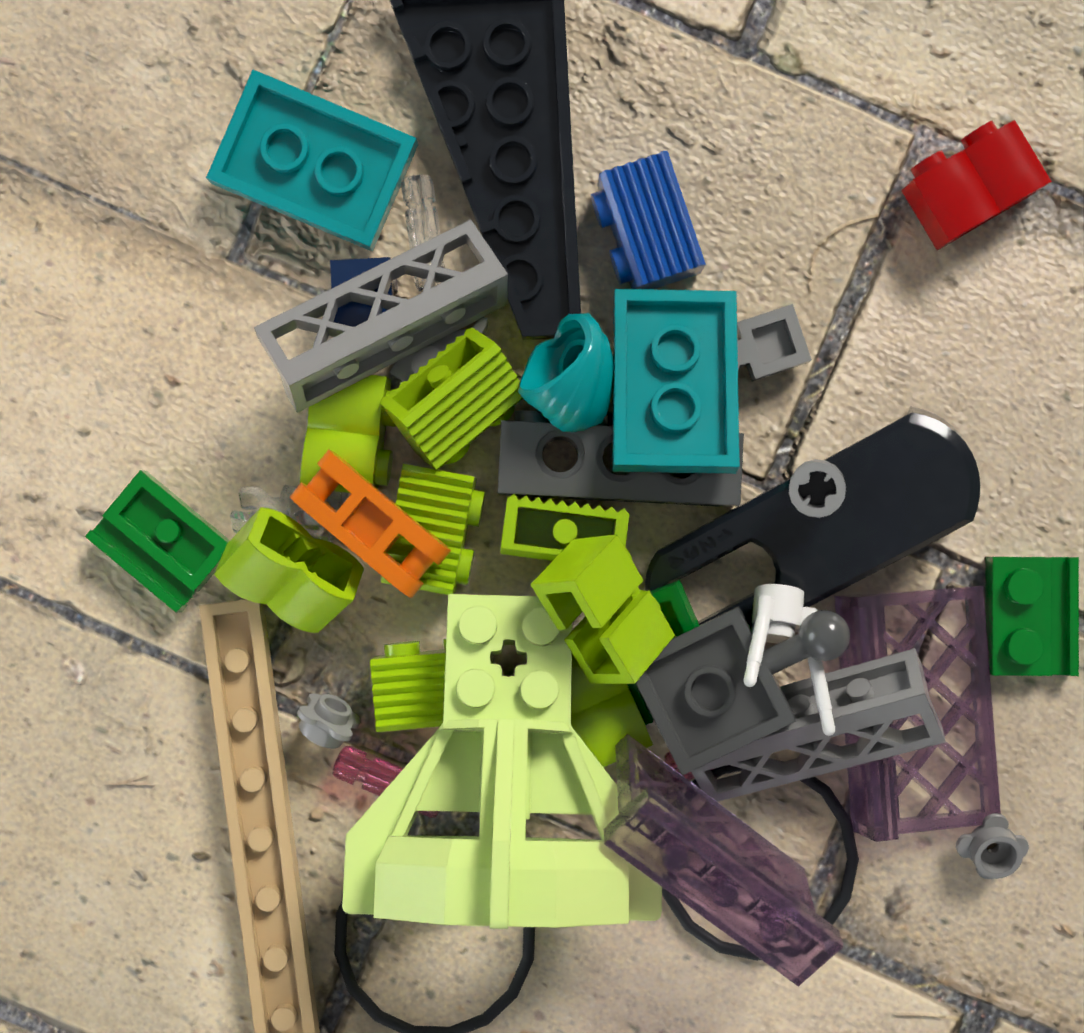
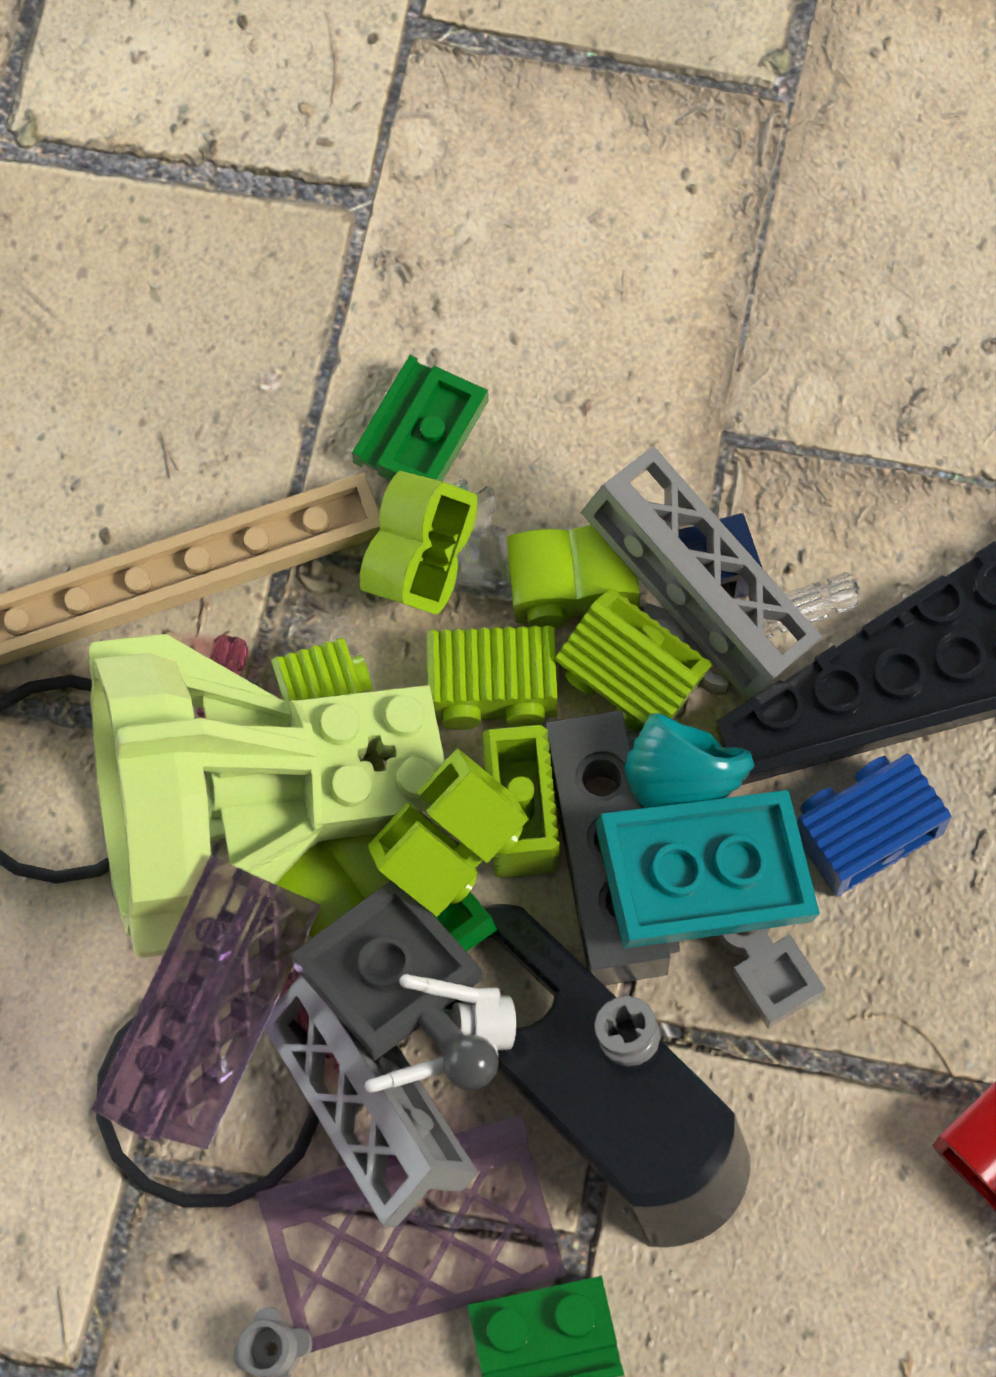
camera: 75 degrees right, 20 degrees down
teal plate [206,69,418,252] -> none
orange plate [290,449,451,598] -> none
light grey plate [297,693,361,749] -> none

